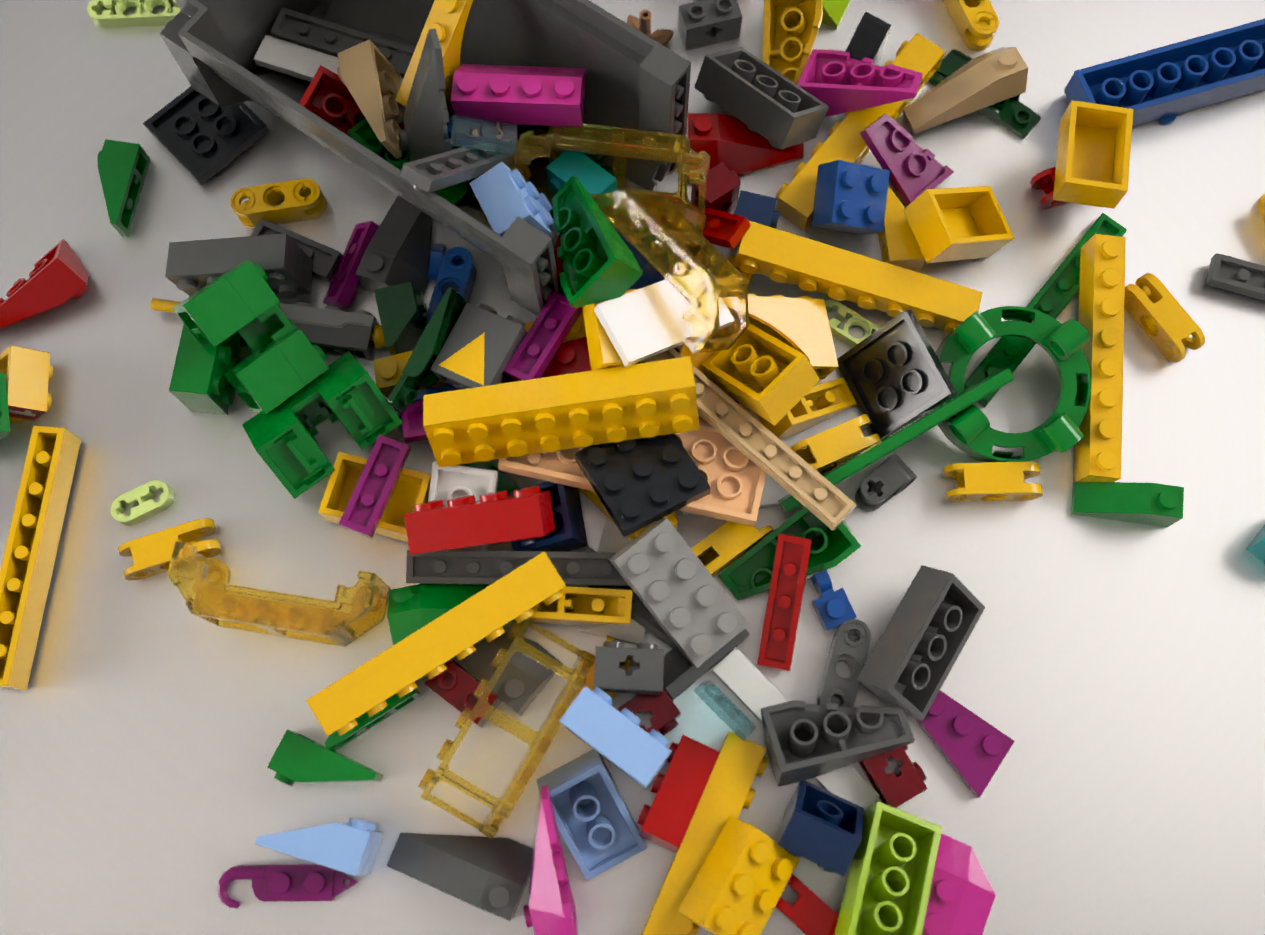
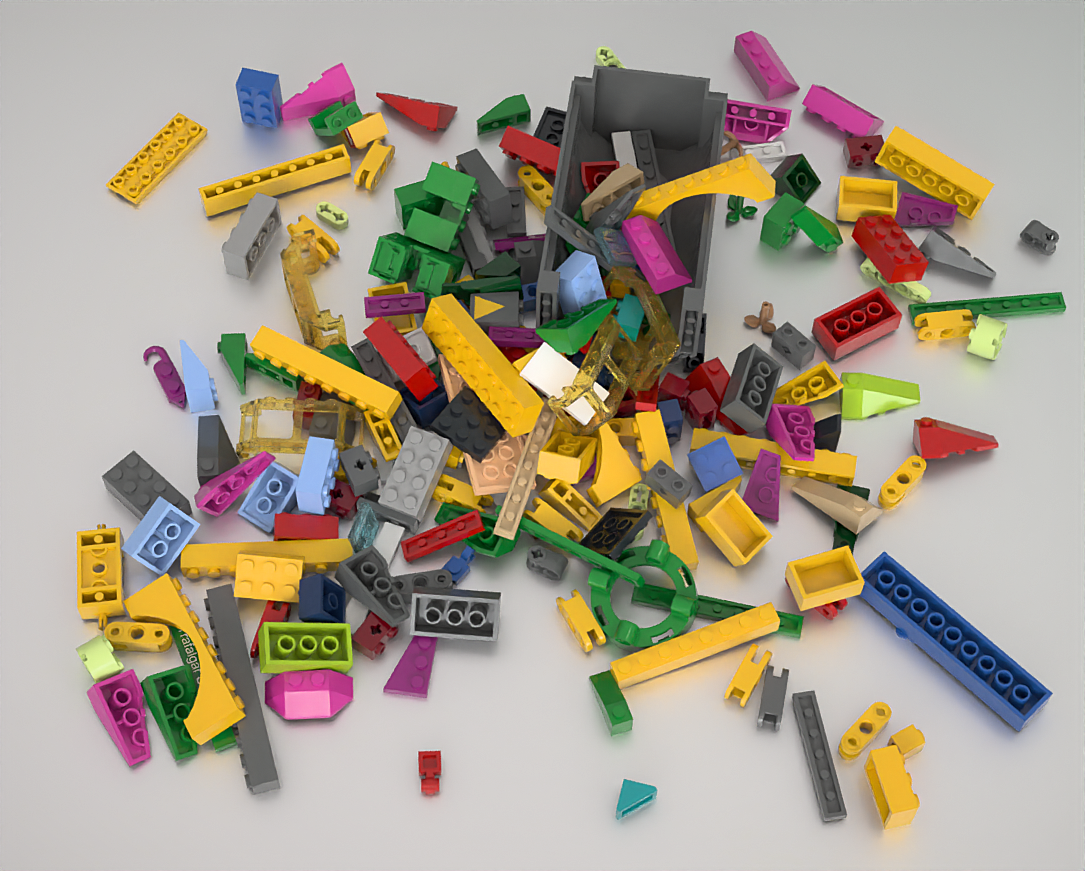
camera: 60 degrees right, 15 degrees down
none -> light grey brick [221,192,282,280]
none -> yellow piece [354,140,395,191]
none -> red plate [418,751,441,795]
none -> red brick [499,126,560,176]
none -> dark grey brick [645,459,693,509]
none -> dark red brick [684,388,718,430]
none -> dark grey piece [757,665,789,731]

